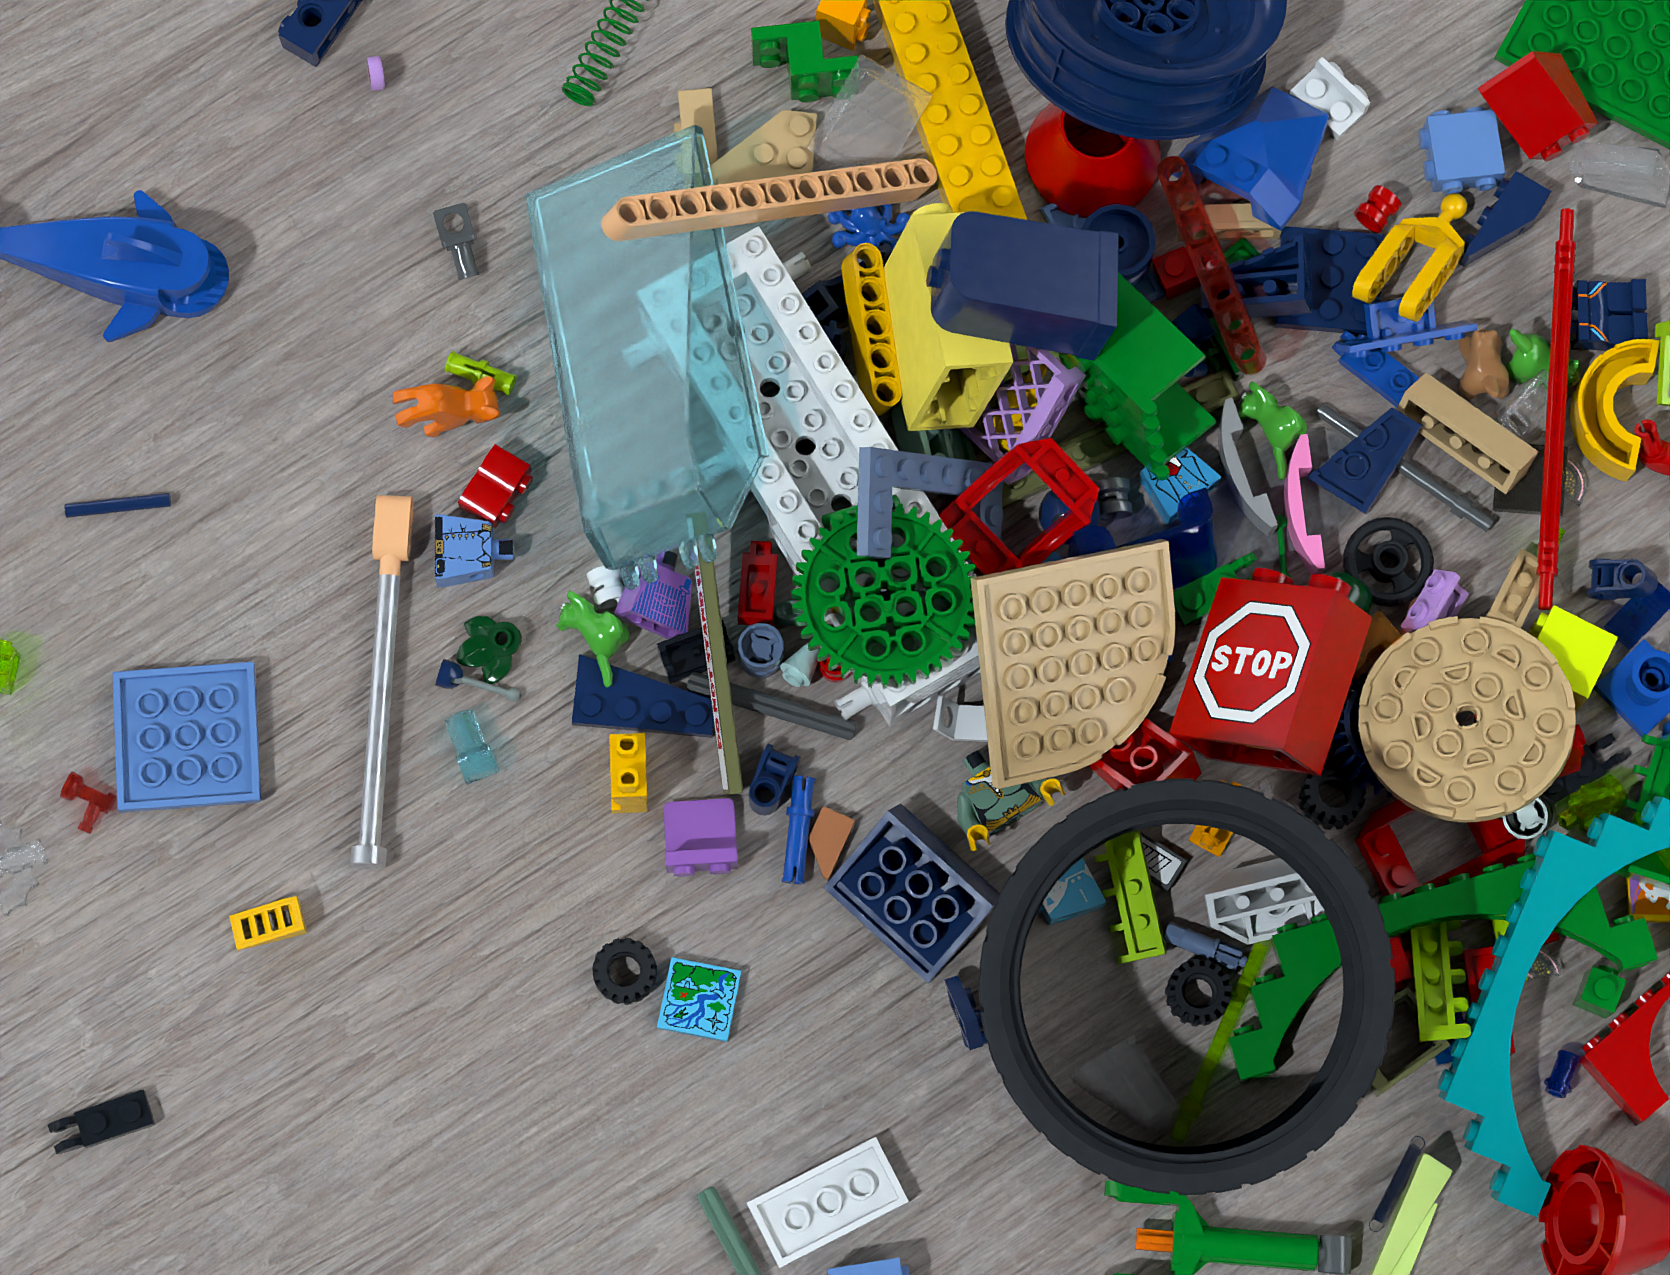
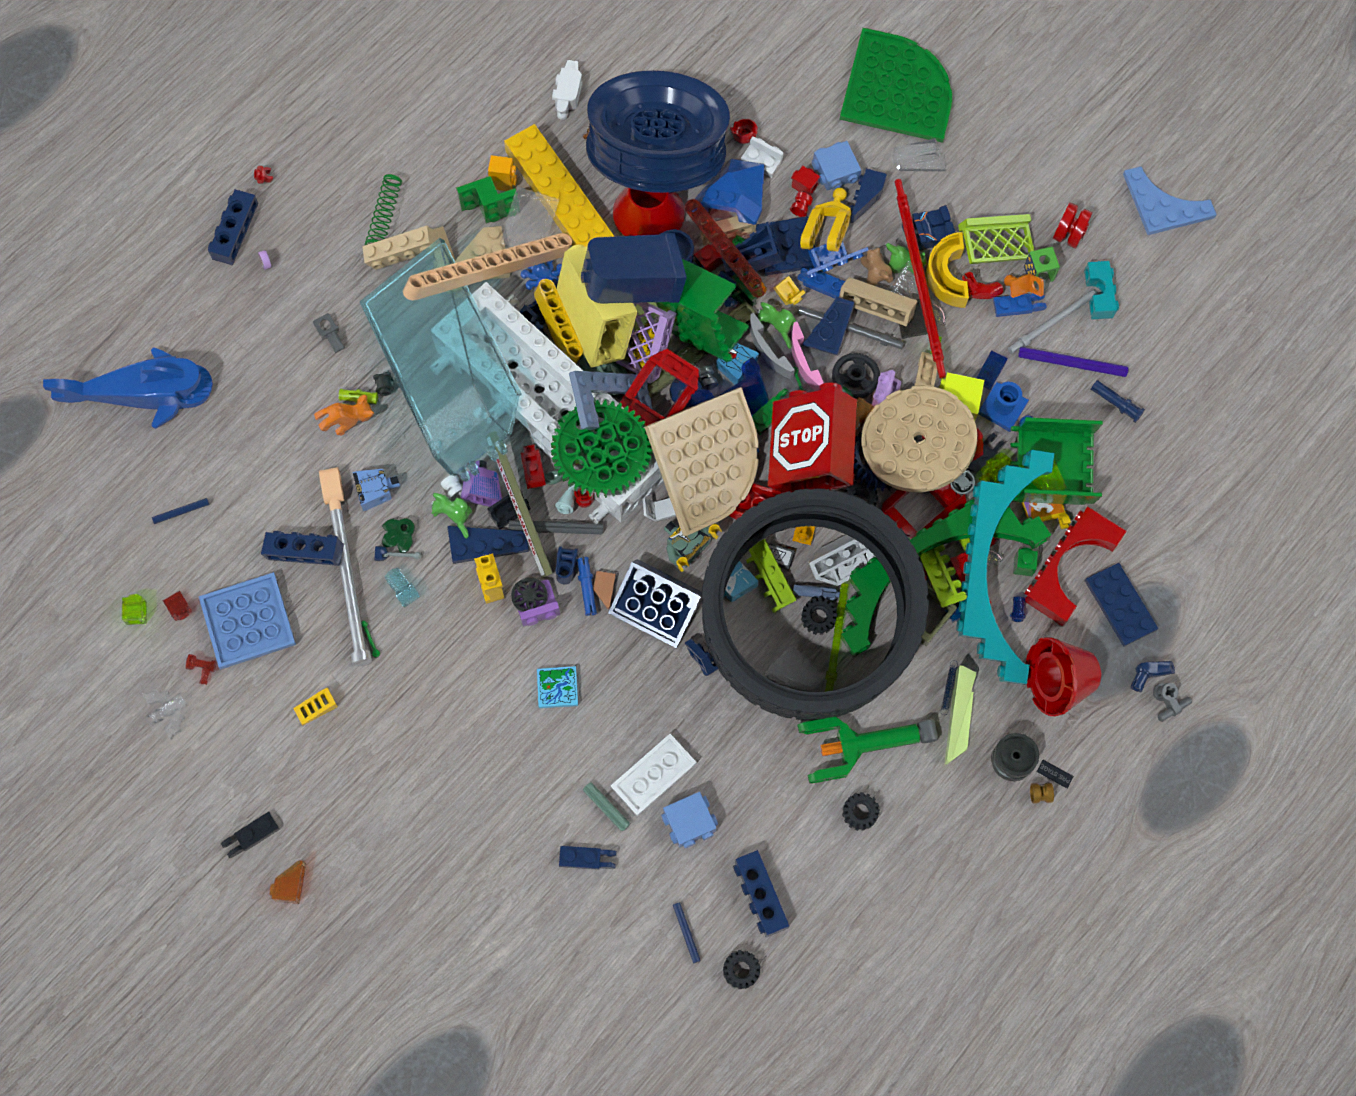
camera: 15 degrees left, 5 degrees down
red brick [458,444,533,528] -> none
black tyre [592,938,657,1005] -> none
sand blue wheel [738,623,784,678] -> none
red slope [1478,51,1599,162] -> none
dark blue piece [1586,559,1658,601] -> none
none -> clear red bracket [163,590,192,621]
none -> dark blue brick [261,531,344,566]
none -> clear orange slope [270,860,306,904]
none -> green hinge [361,620,380,658]
none -> tan brick [362,226,440,270]
none -> pearl dark grey brick [373,372,394,396]
none -> pearl dark grey wheel [511,578,548,612]
none -> red hair [730,119,758,144]
none -> yellow bracket [773,276,805,305]
none -> red brick [791,166,821,196]

